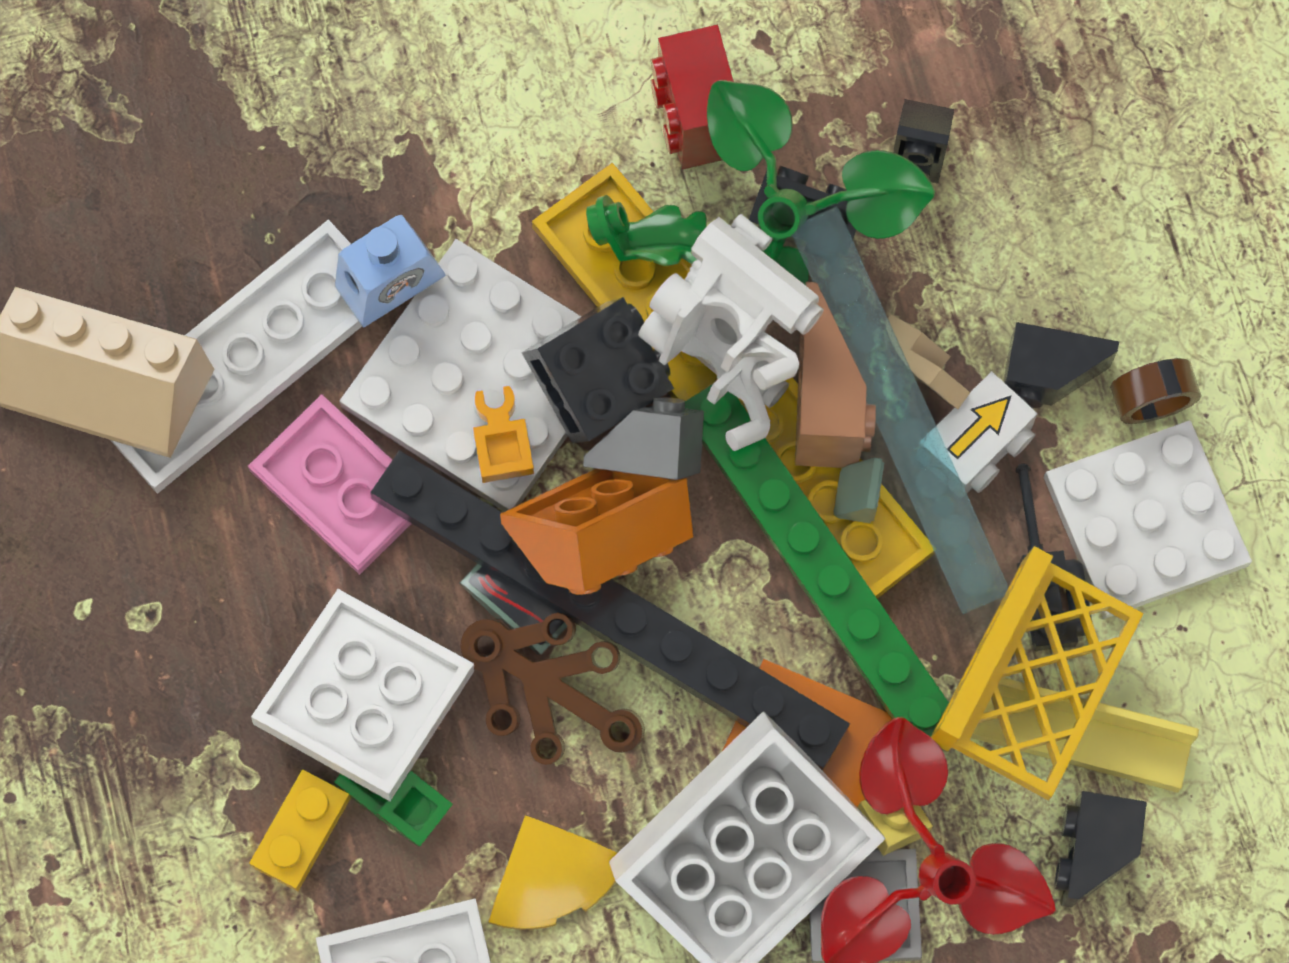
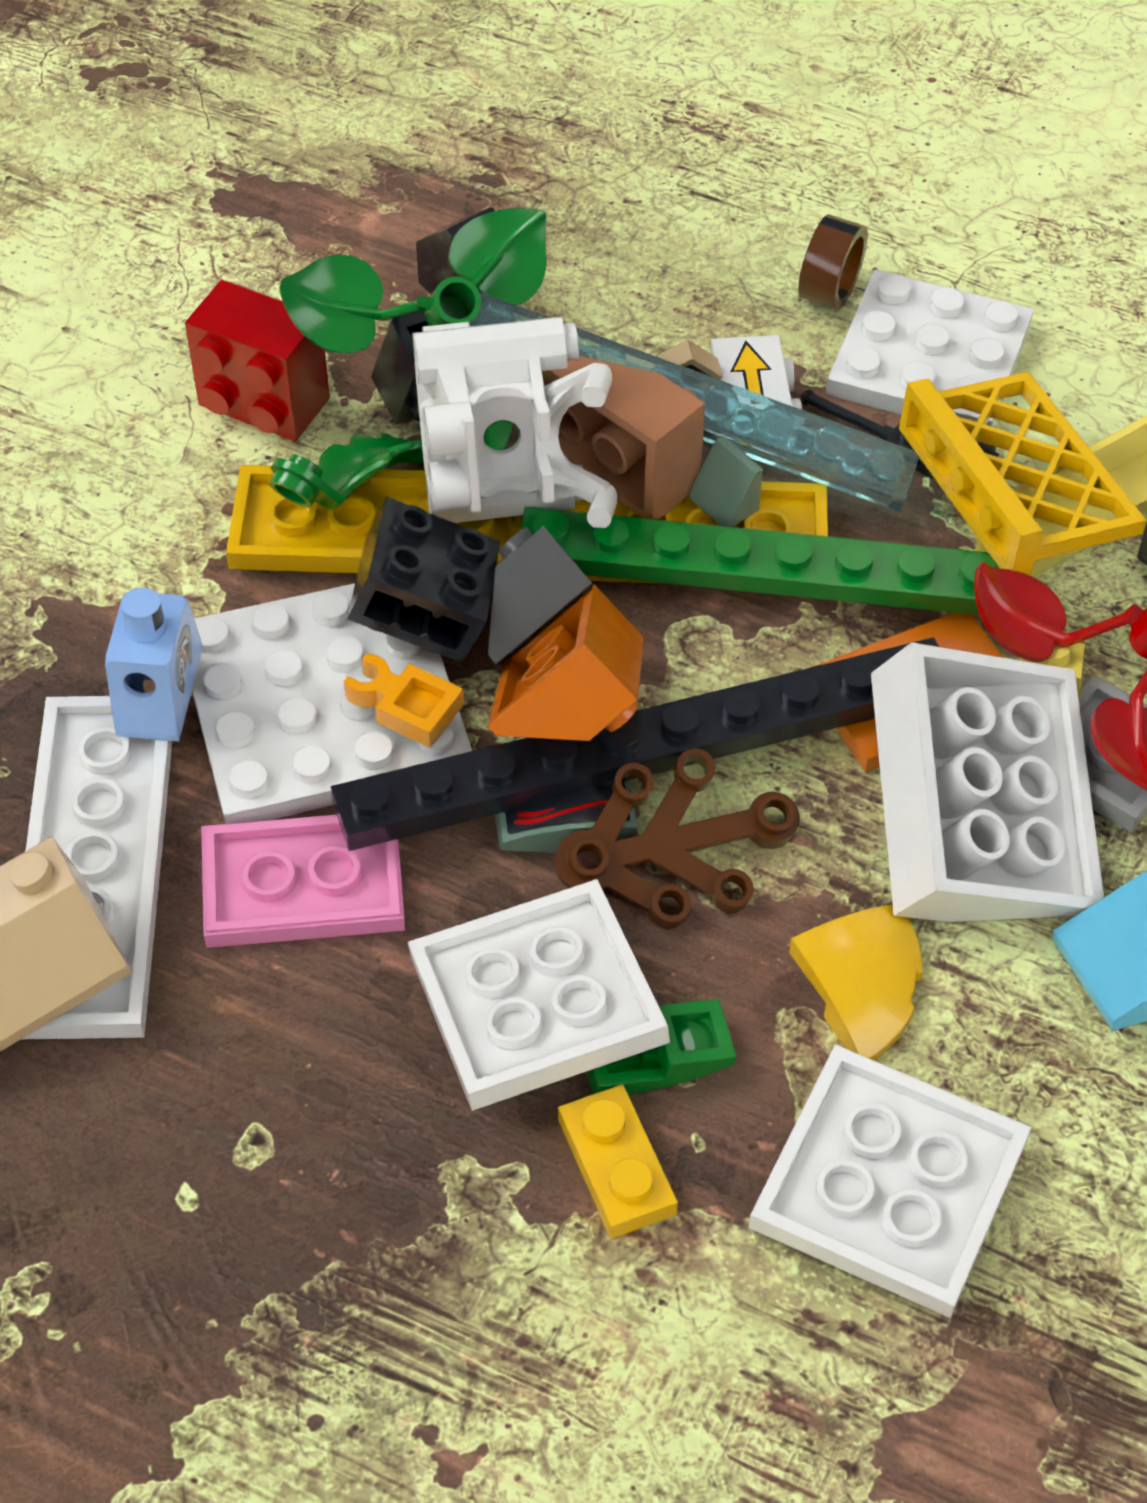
camera: 50 degrees left, 20 degrees down
black slope [1003,322,1119,408] -> none

